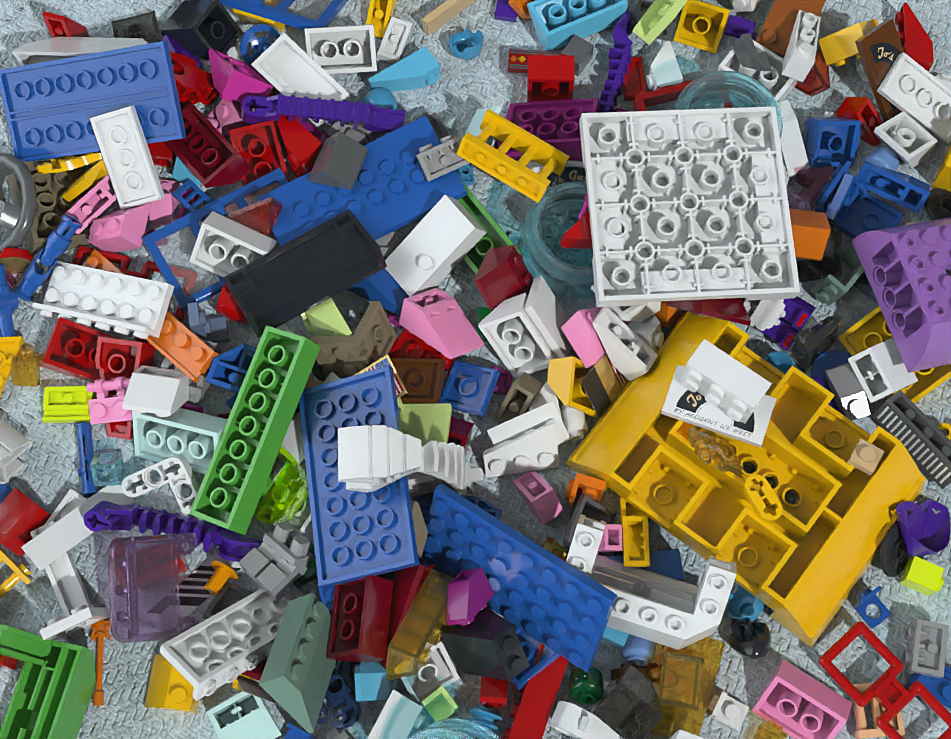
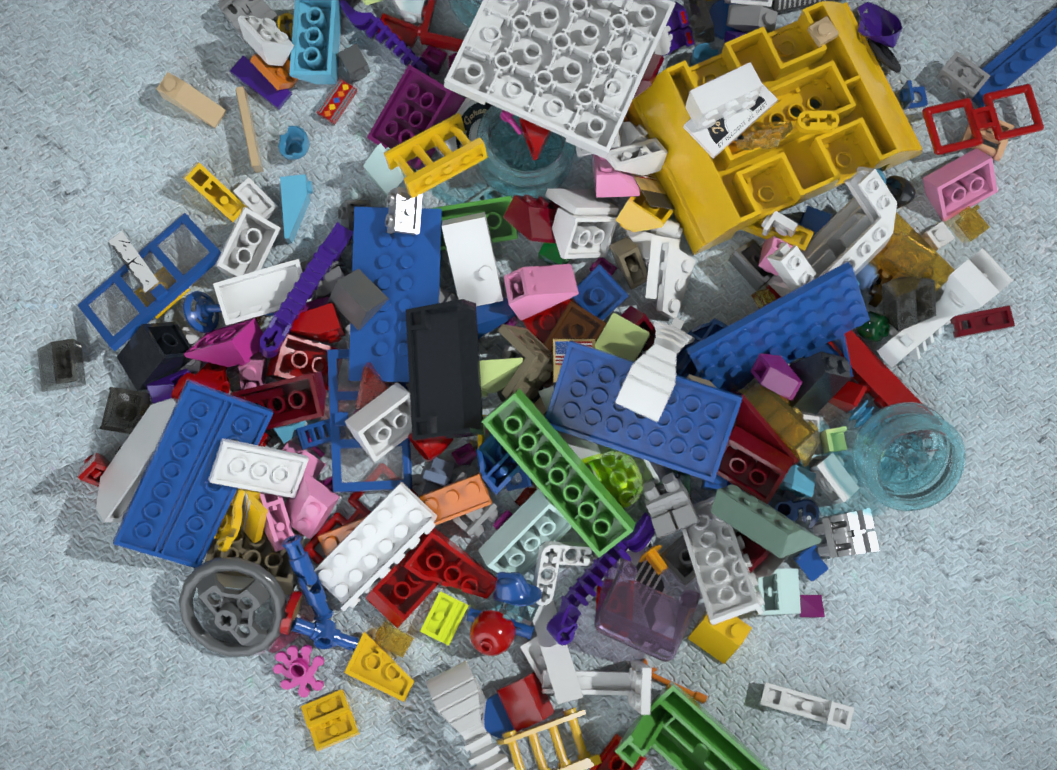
camera: 65 degrees left, 10 degrees up
bright pink plate [86,377,133,424] -> none
white slope [122,365,189,417] -> none
dark azure hair [362,88,399,110] -> none
bright pink slope [512,471,564,525] -> none
red brick [527,54,575,102] -> none
orange bracket [565,473,607,509] -> none
neon yellow brick [899,556,945,596] -> none
none -> magenta slope [452,442,477,466]
none -> red cylinder [470,610,516,656]
none -> blue piece [493,572,542,606]
none -> white bracket [761,211,798,237]

